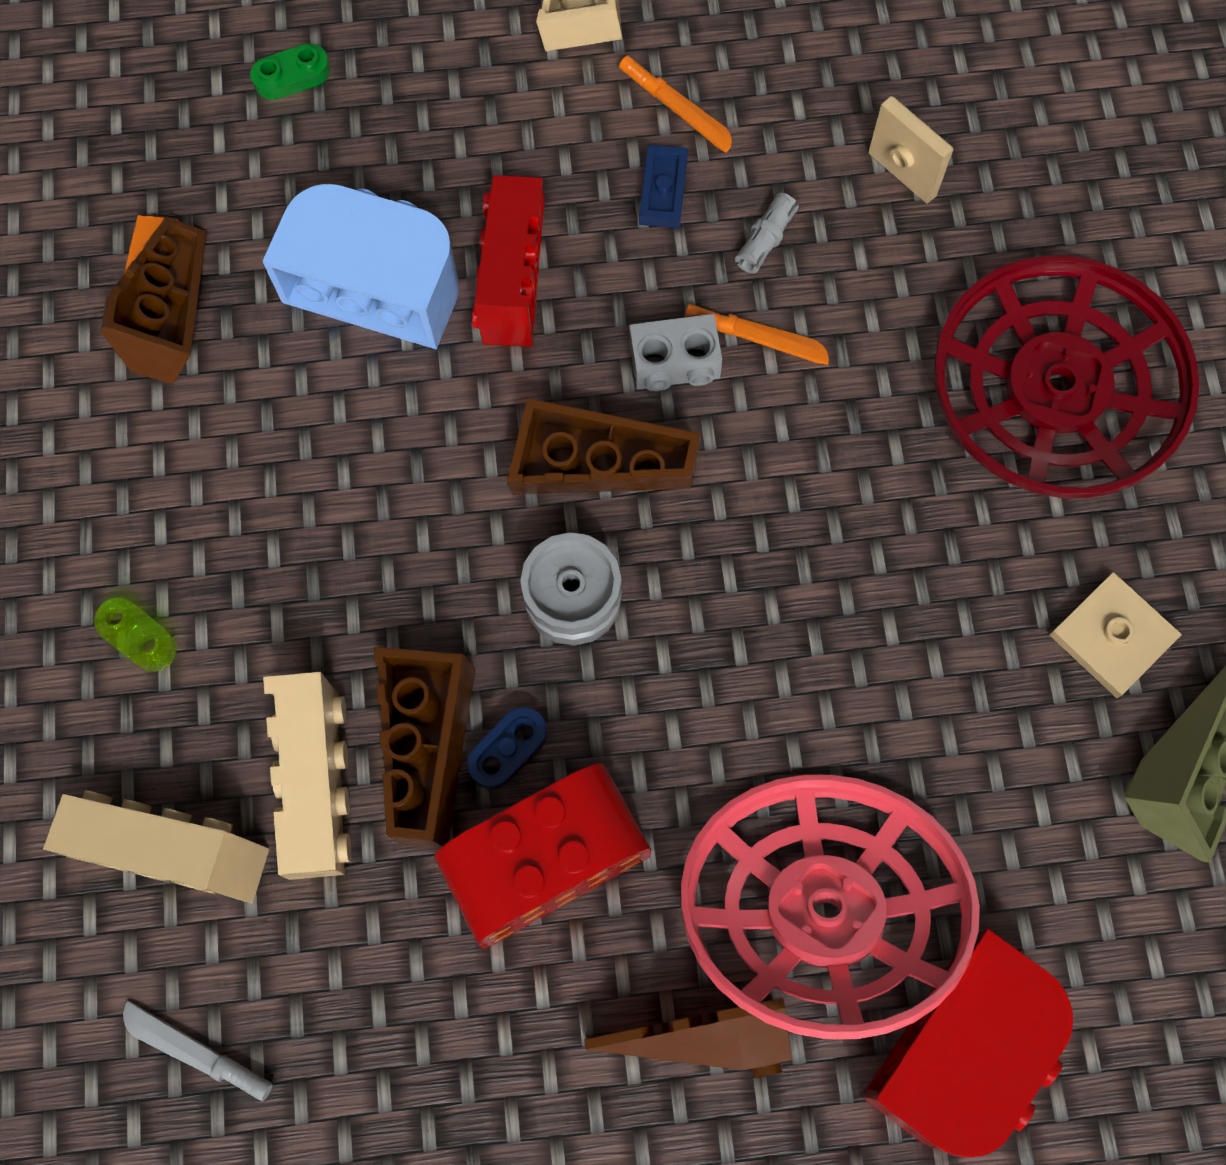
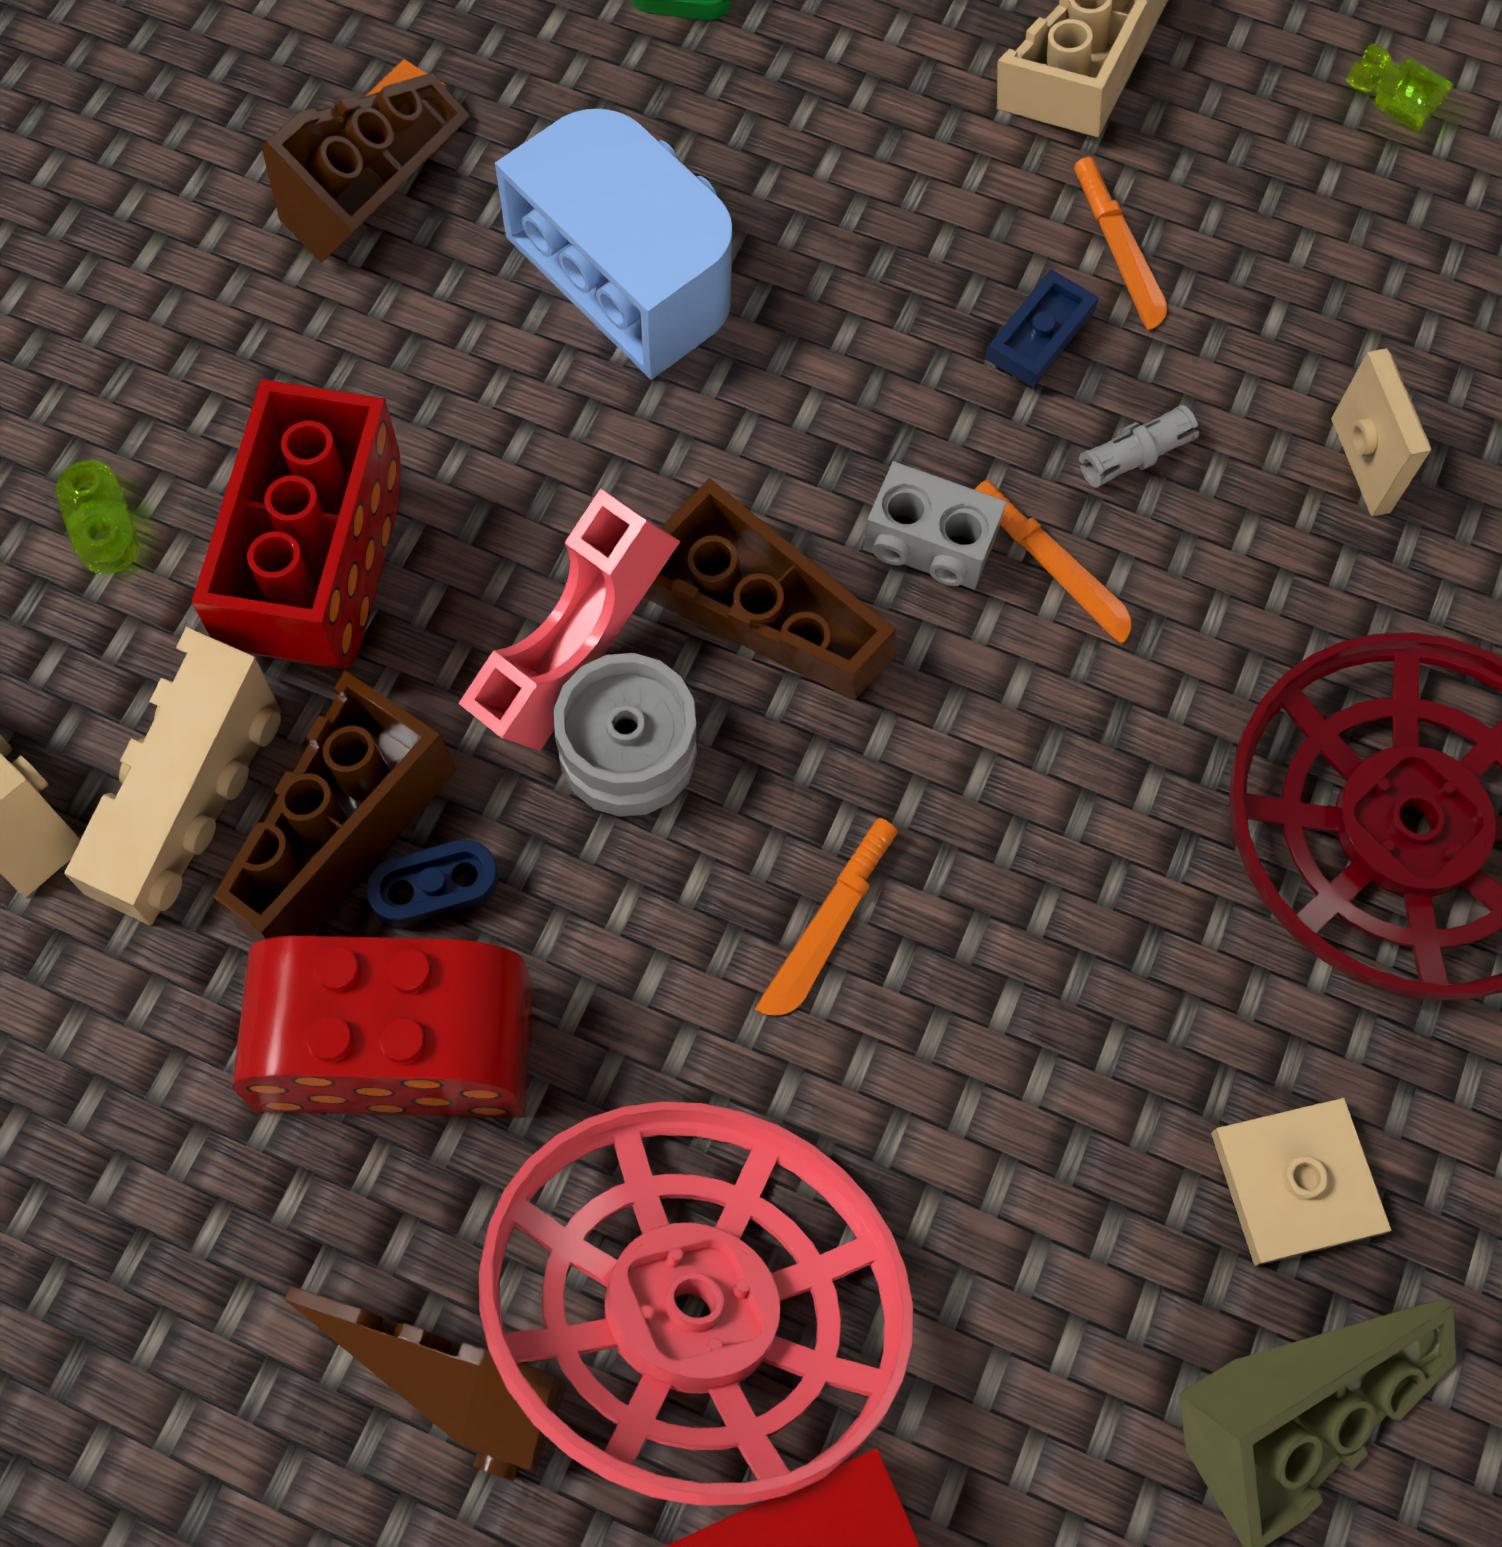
camera: 25 degrees right, 5 degrees down
red wedge [472,175,545,347] -> none
none -> red brick [192,379,401,670]
none -> coral arch [458,488,680,751]
none -> orange piece [755,818,898,1016]

